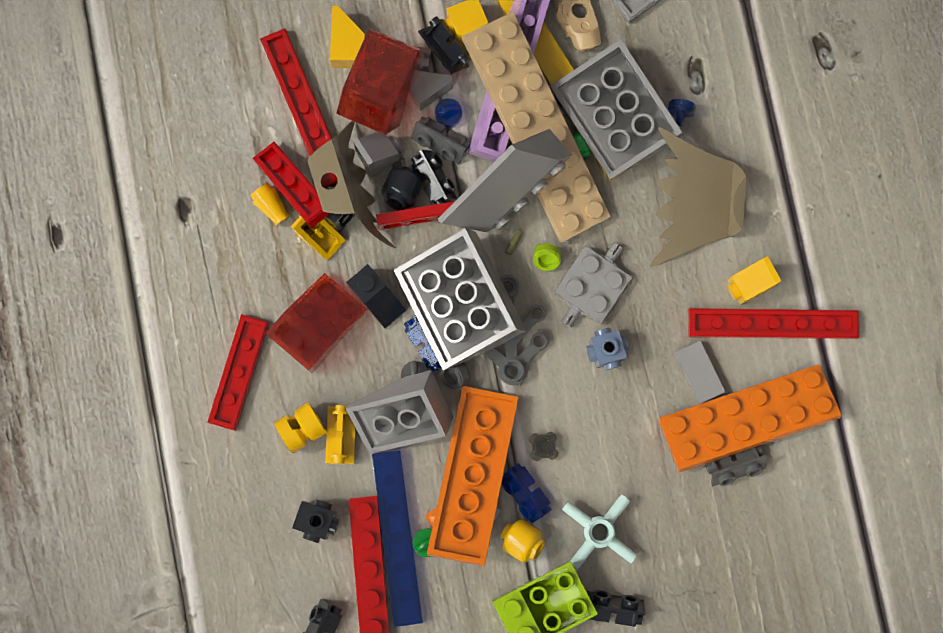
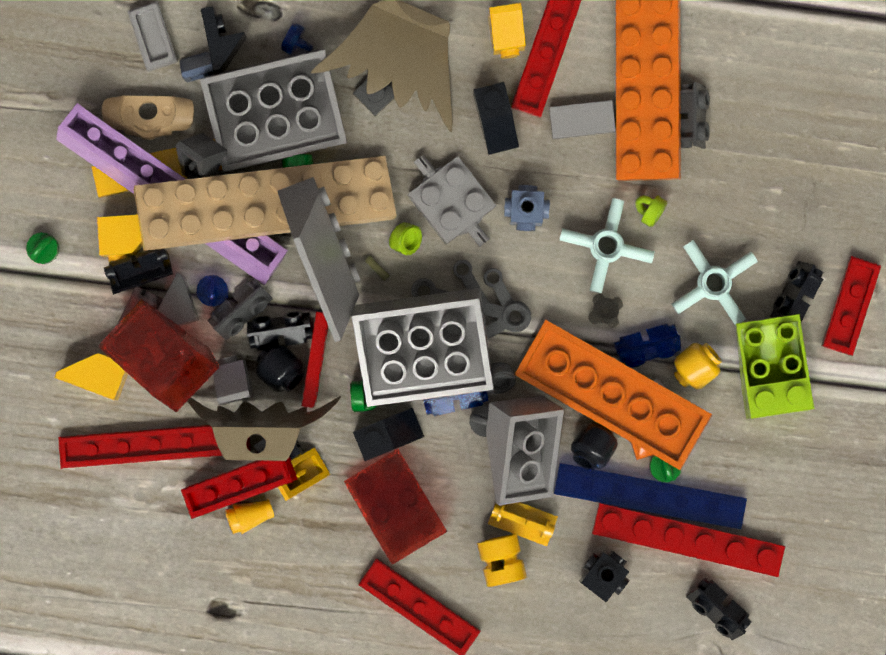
camera: 70 degrees left, 5 degrees up
none -> dark grey slope [175,133,227,179]
none -> sand blue slope [180,52,215,83]
none -> black slope [201,6,247,74]
none -> green tile [350,380,377,412]
none -> dark grey plate [353,80,394,117]
none -> black slope [473,82,519,155]
none -> light aqua bar [559,198,655,293]
none -> black head [571,423,618,471]
none -> lime tile [635,195,668,227]

